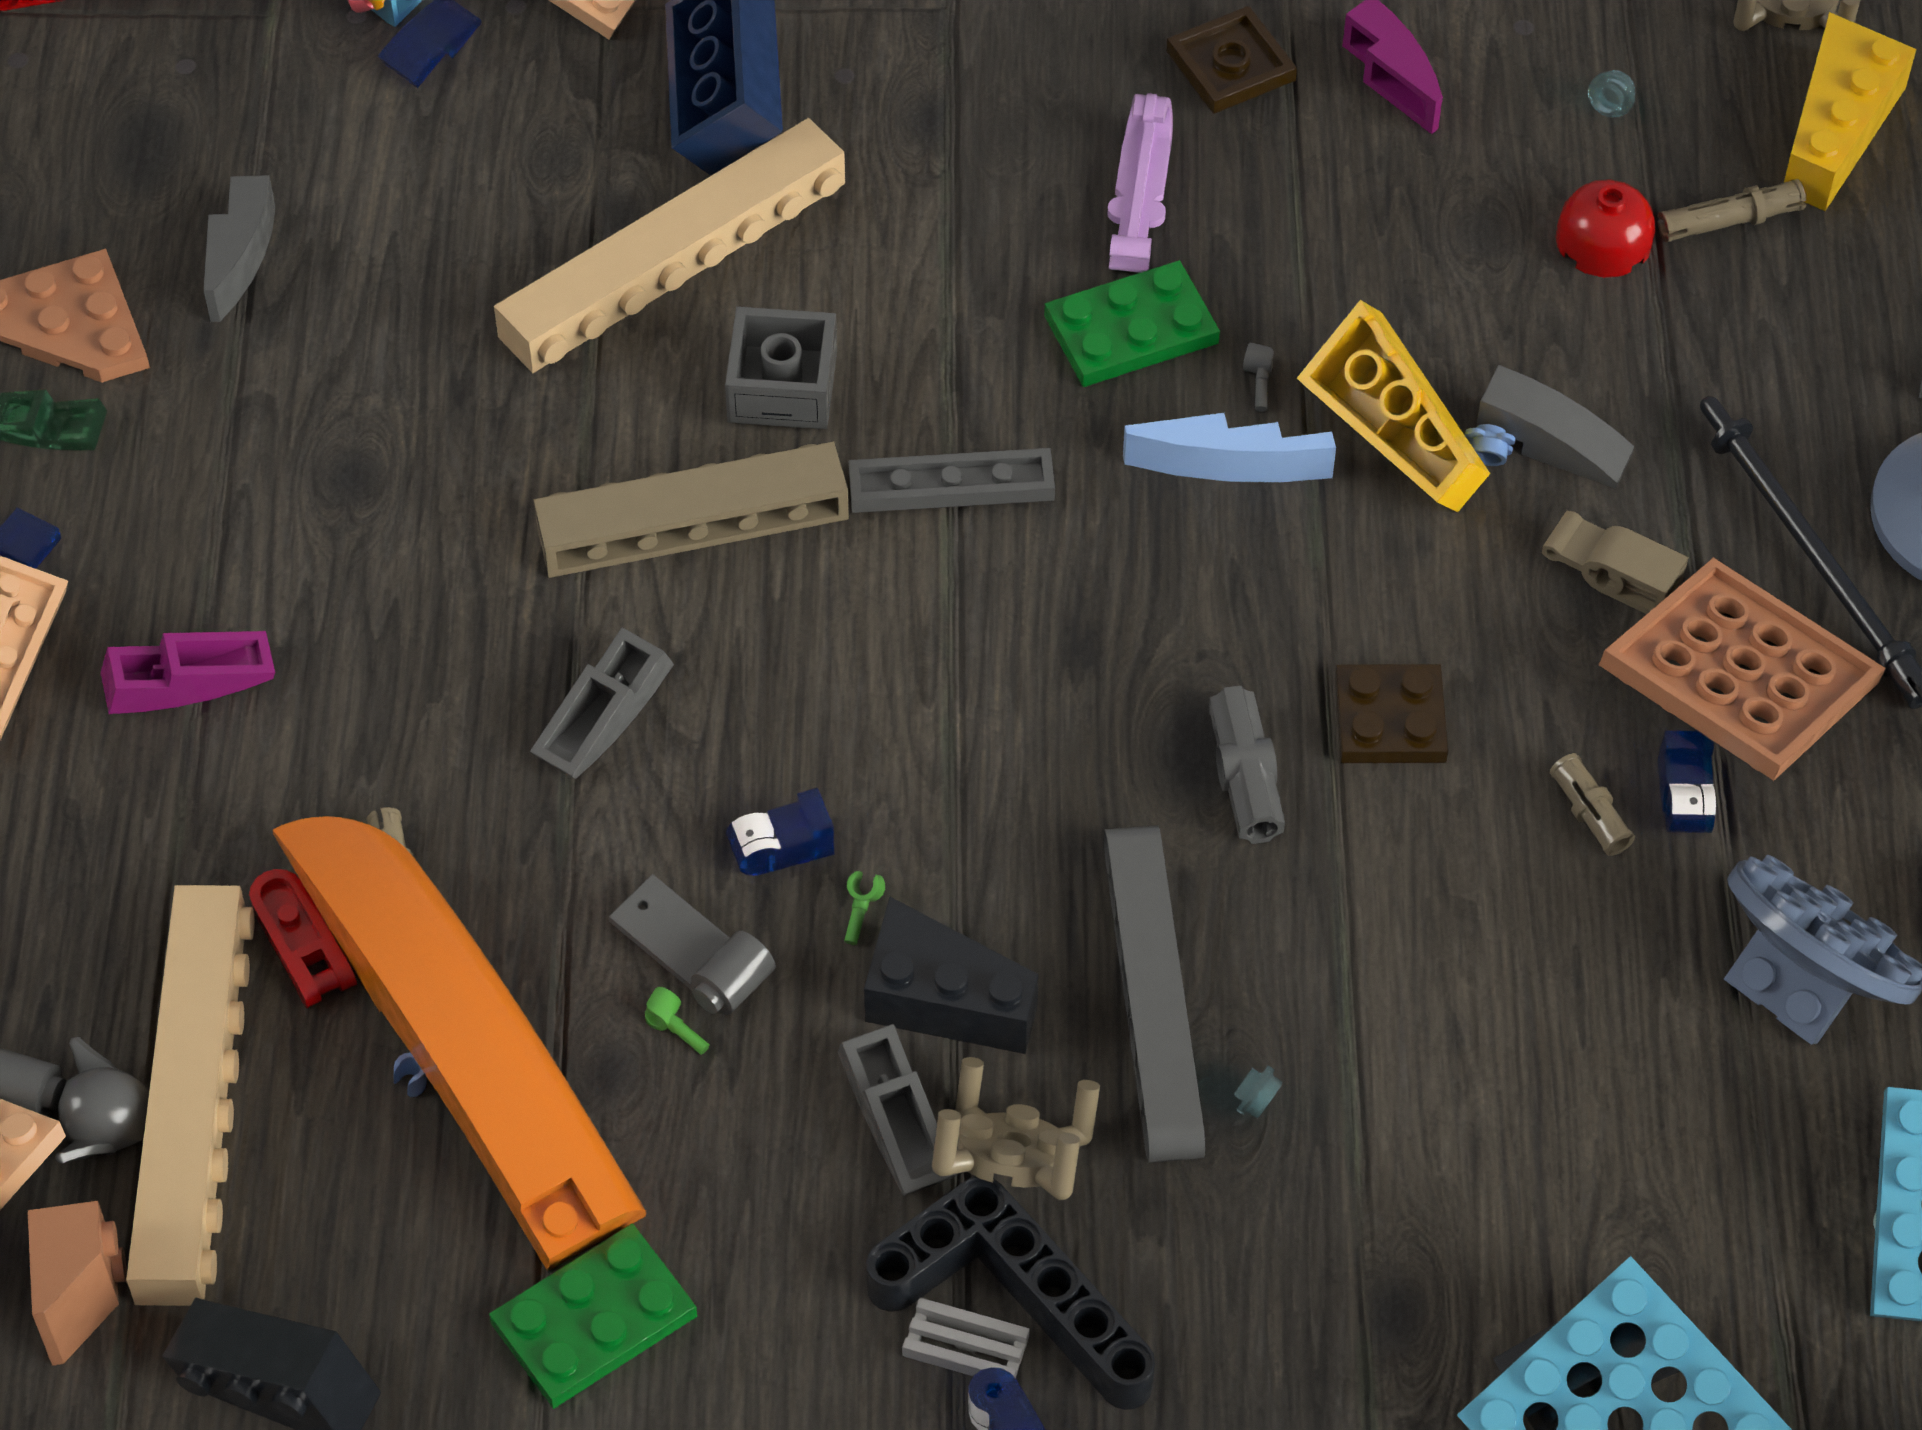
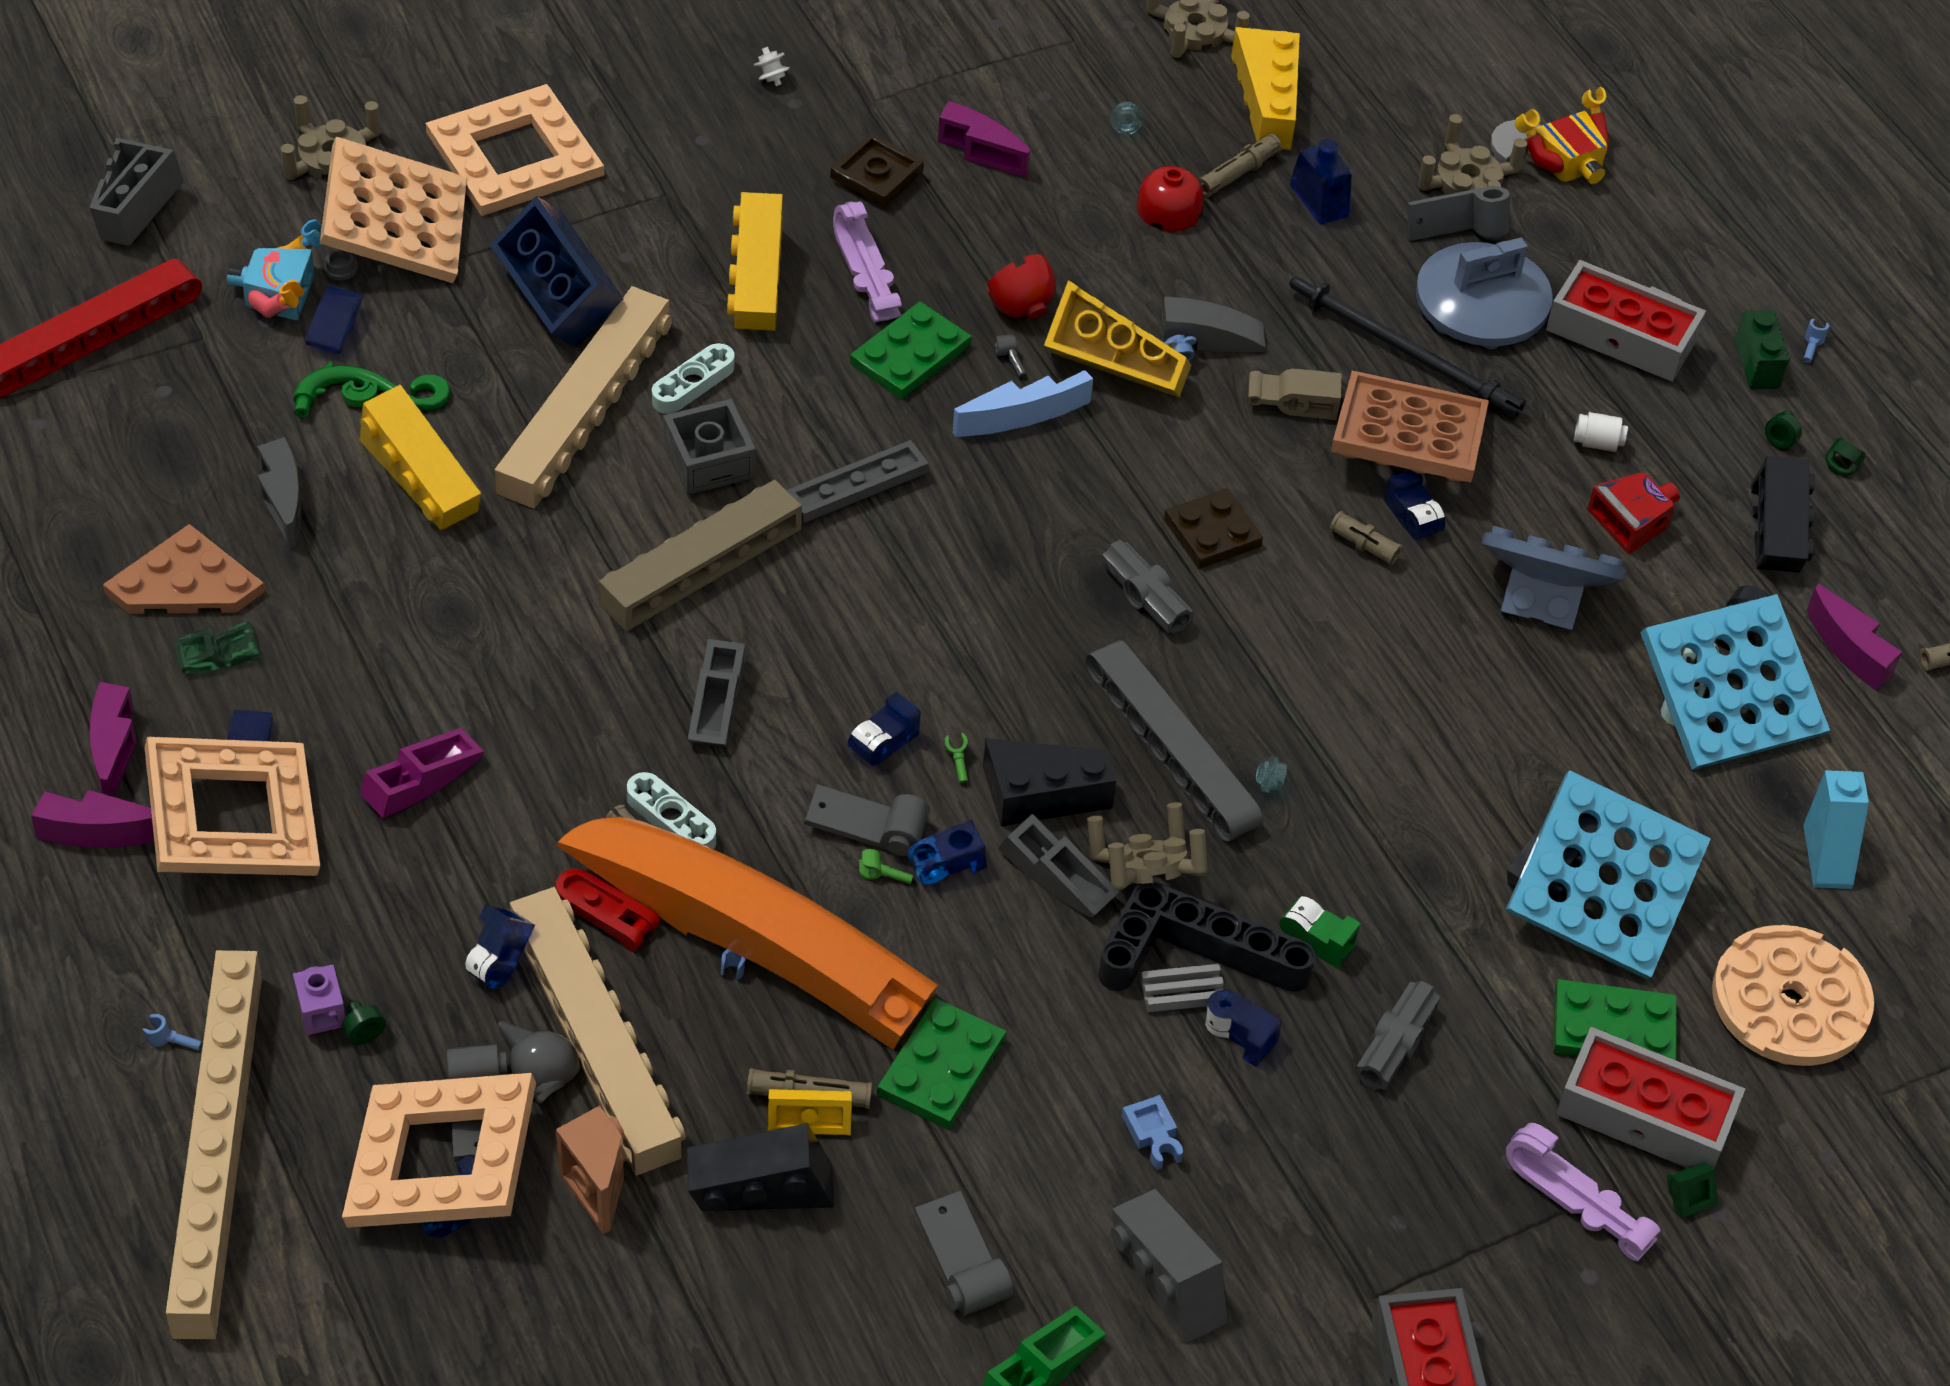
camera: 30 degrees left, 5 degrees down
none -> green plant [293,362,450,418]
none -> yellow wedge [359,385,481,531]
none -> clear blue leg [465,904,535,989]
none -> light aqua beam [627,772,716,849]
none -> light aqua beam [652,343,734,414]
none -> yellow wedge [727,192,783,331]
none -> dark tan pin [746,1068,872,1109]
none -> yellow plate [768,1089,852,1135]
none -> clear blue leg [907,820,987,884]
none -> red cylinder [986,254,1056,320]
none -> green leg [1279,896,1361,969]
none -> clear blue torso [1290,139,1352,225]

